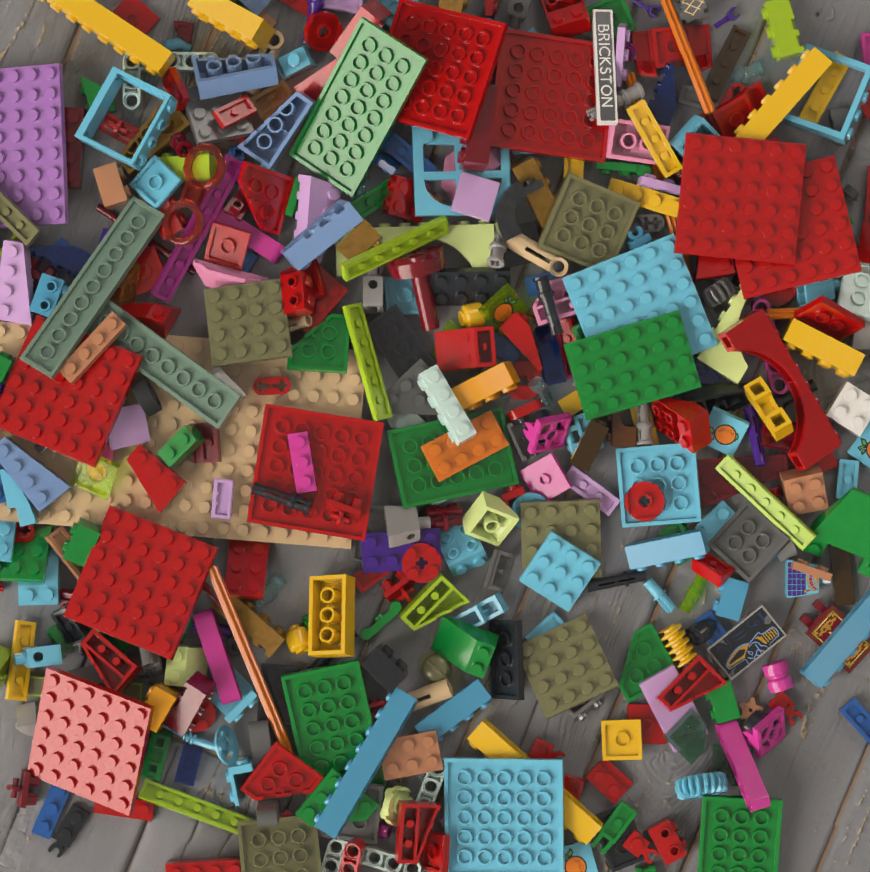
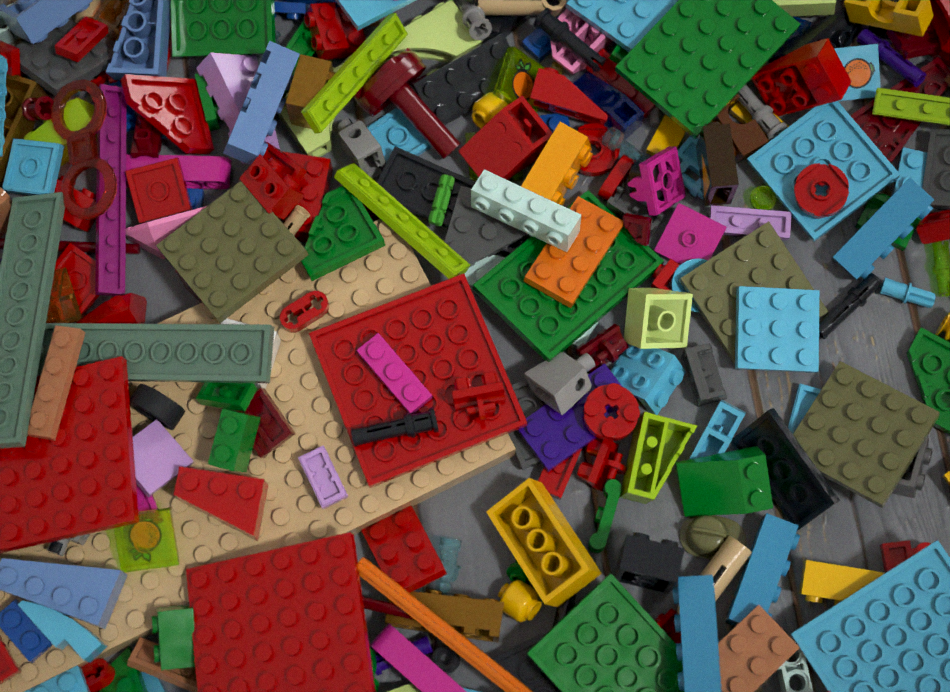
camera: 30 degrees left, 15 degrees down
none -> green plate [196,382,257,412]
none -> bright green axle [428,174,455,227]
none -> dark red tile [623,213,652,246]
none -> clear neon green plate [750,186,777,210]

